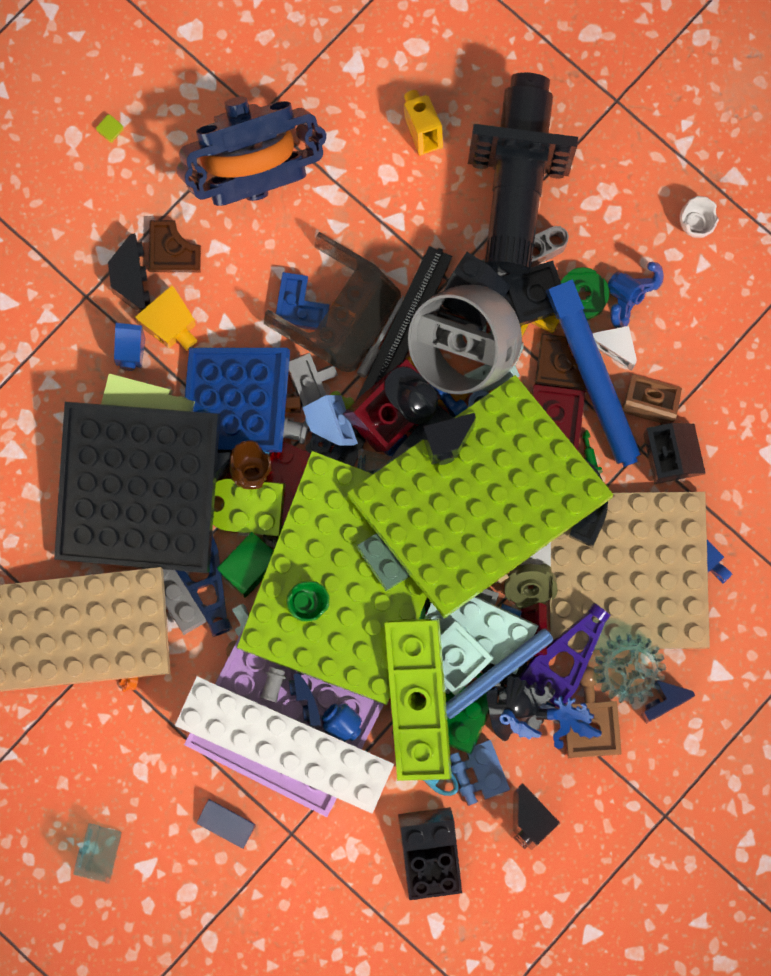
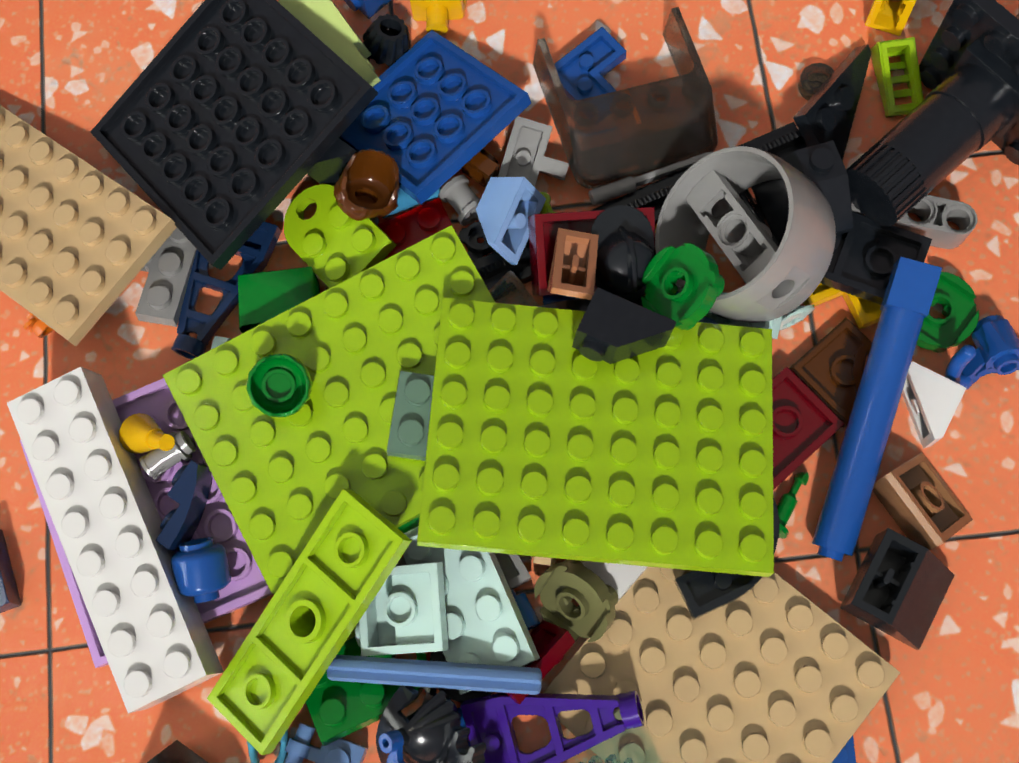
camera: 55 degrees right, 5 degrees down
none -> yellow cone [119,413,175,454]
none -> black piece [363,14,411,66]
none -> nougat slope [547,228,599,300]
none -> green plate [641,243,725,330]
none -> black wing [793,44,872,161]
none -> clear smoke tile [798,63,834,100]
none -> lime slope [871,37,924,117]

